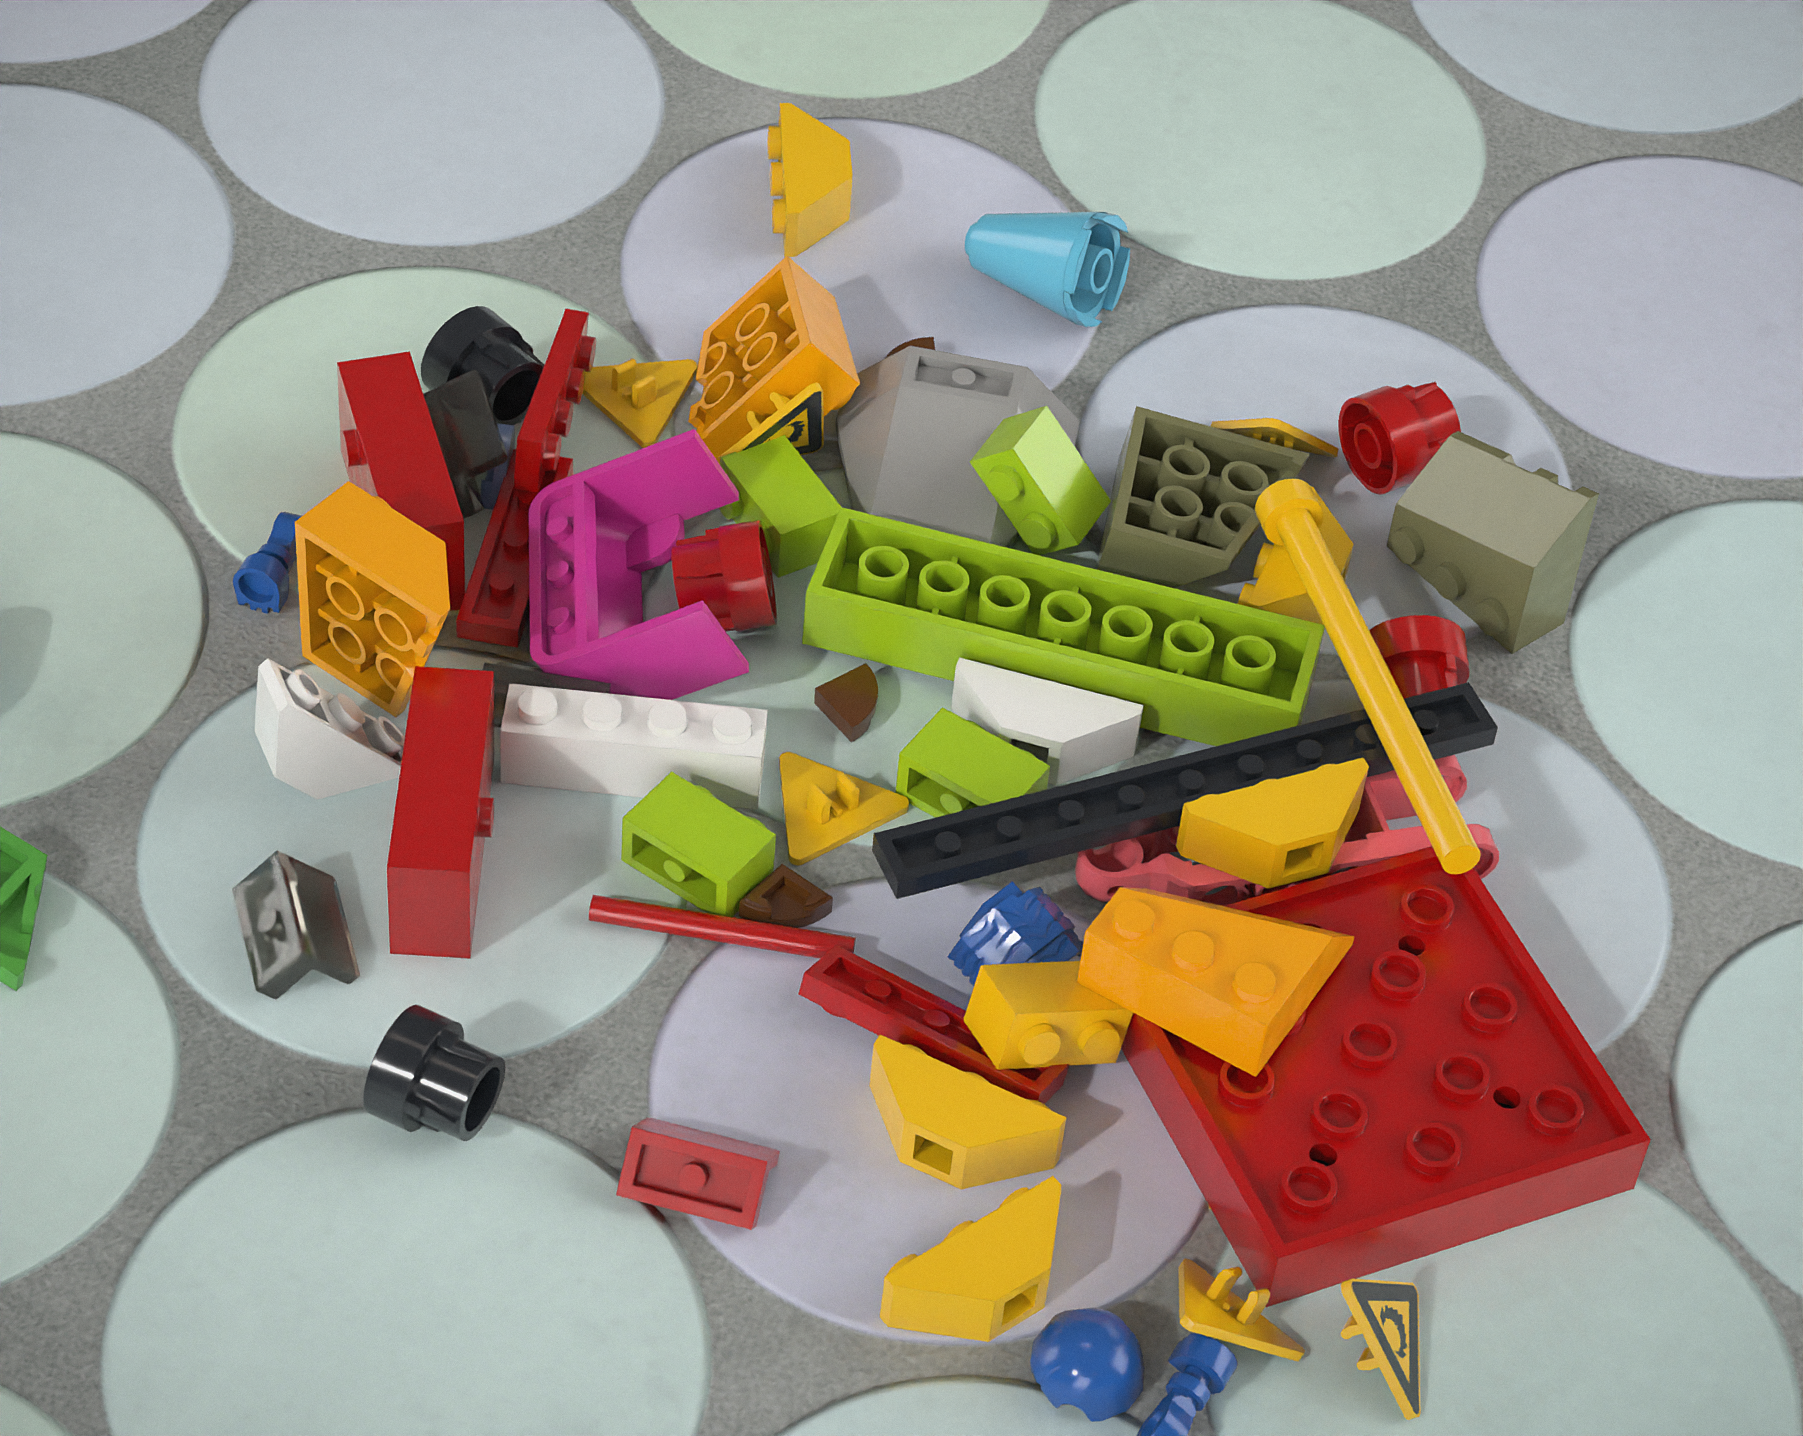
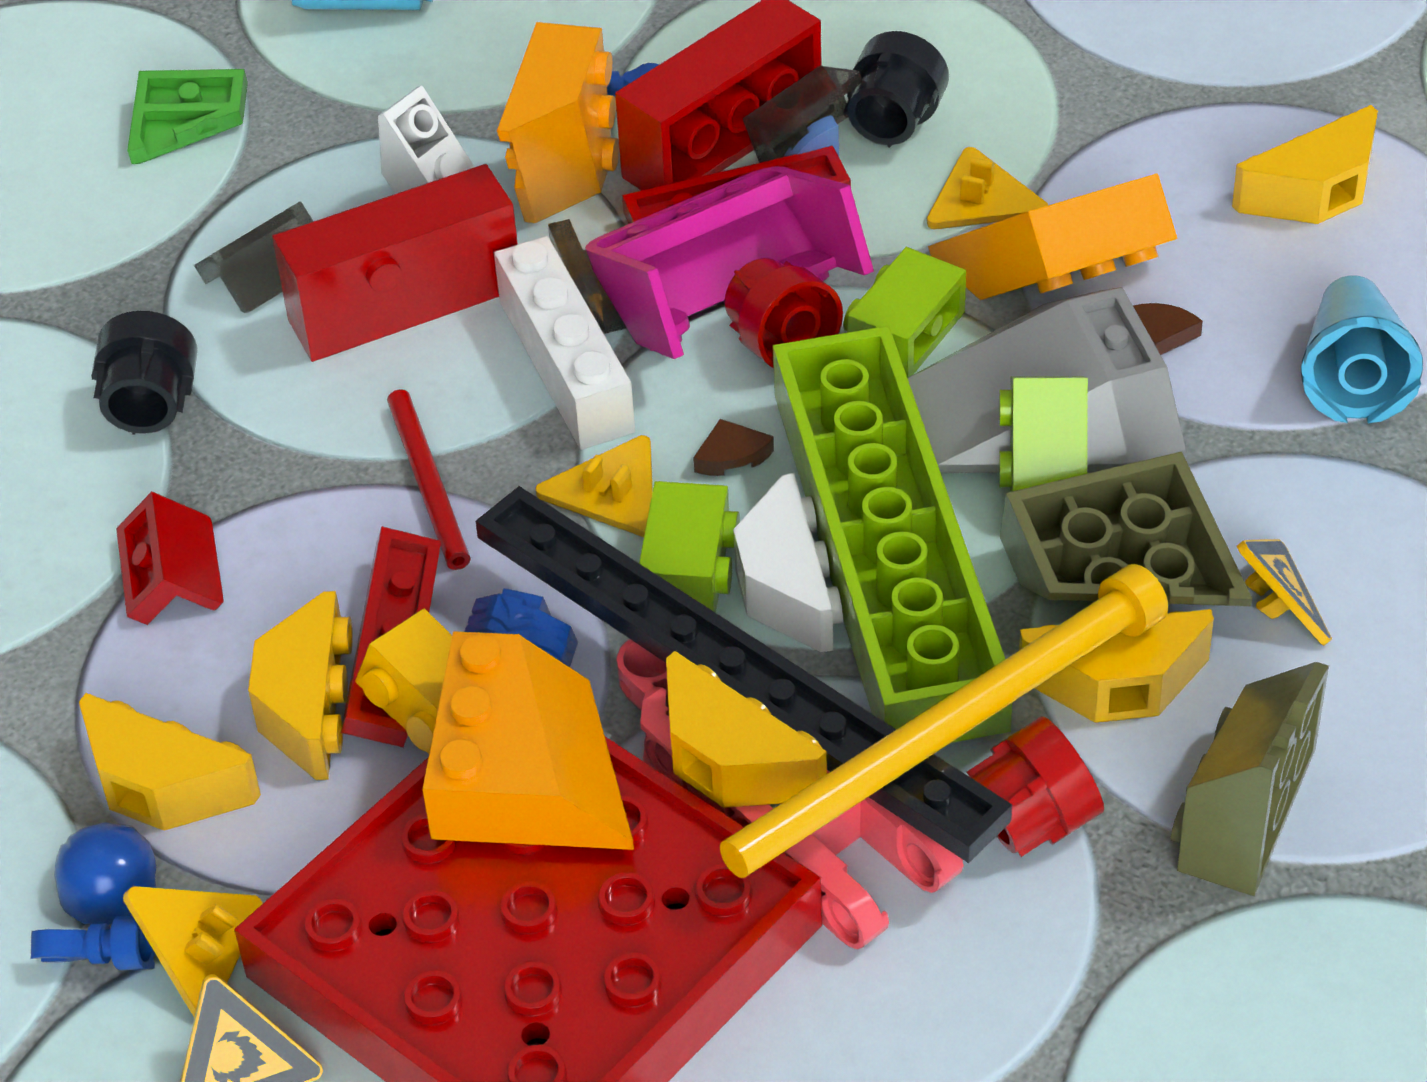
camera: 70 degrees right, 0 degrees up
red plate [513,309,596,493] -> none
lime brick [621,772,776,917] -> none
piece [716,383,824,464] -> none
reddish brown tile [739,864,833,928] -> none
red piece [1338,382,1461,494] -> none

